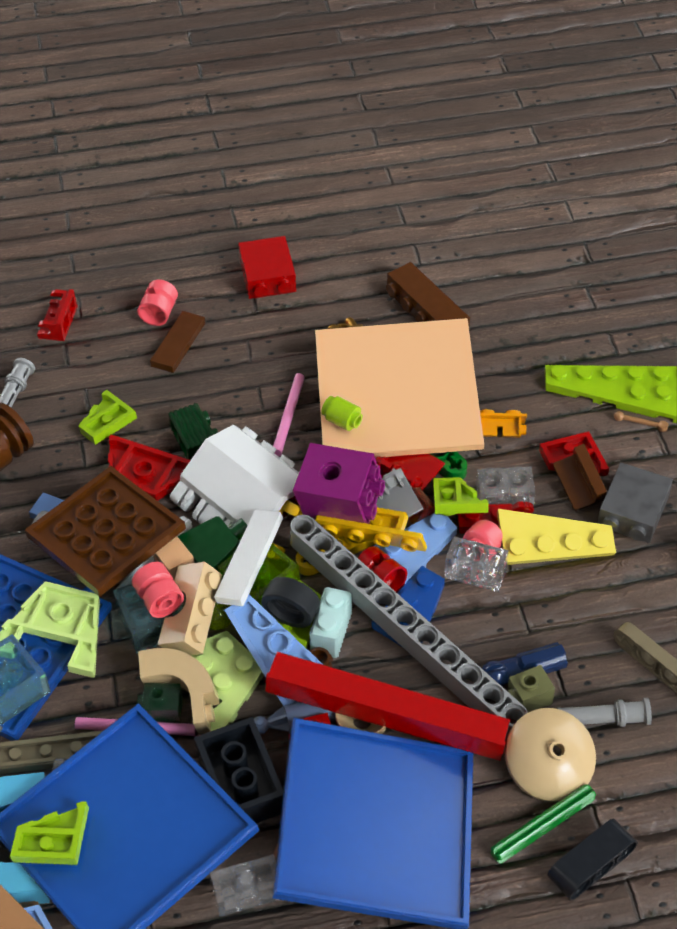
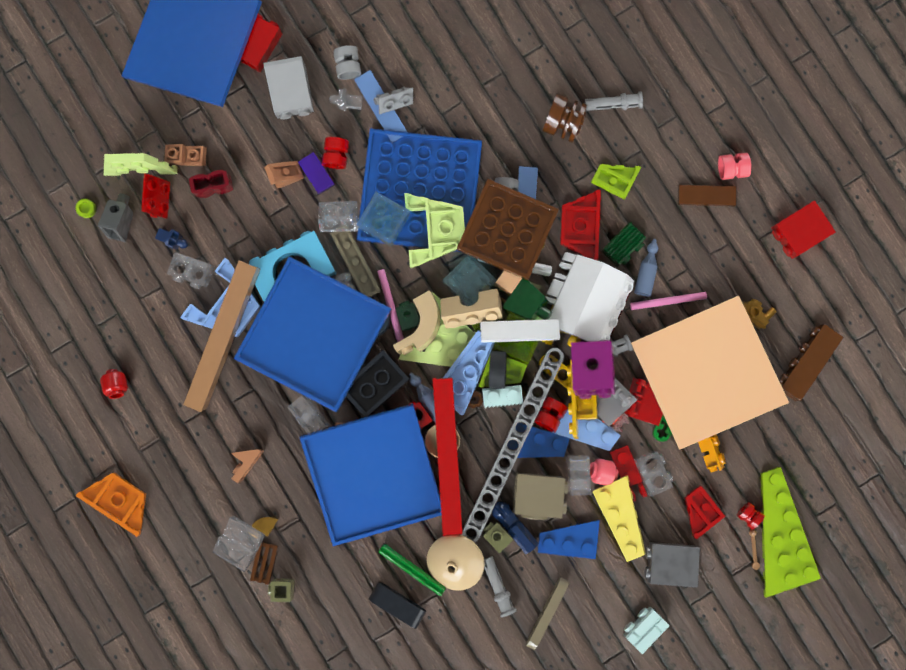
camera: 70 degrees right, 35 degrees up
lime wing [10,801,89,865] -> none
red hinge [37,289,77,341] -> none
coral wheel [132,562,184,618] -> none
lime brick [321,396,363,431] -> none
lime wing [433,477,488,516] -> none
reddish brown panel [553,444,607,511] -> none
none -> dark tan brick [512,472,568,520]
none -> blue wing [537,520,600,559]
none -> sand blue wheel [634,239,659,297]
none -> red wheel [737,502,765,530]

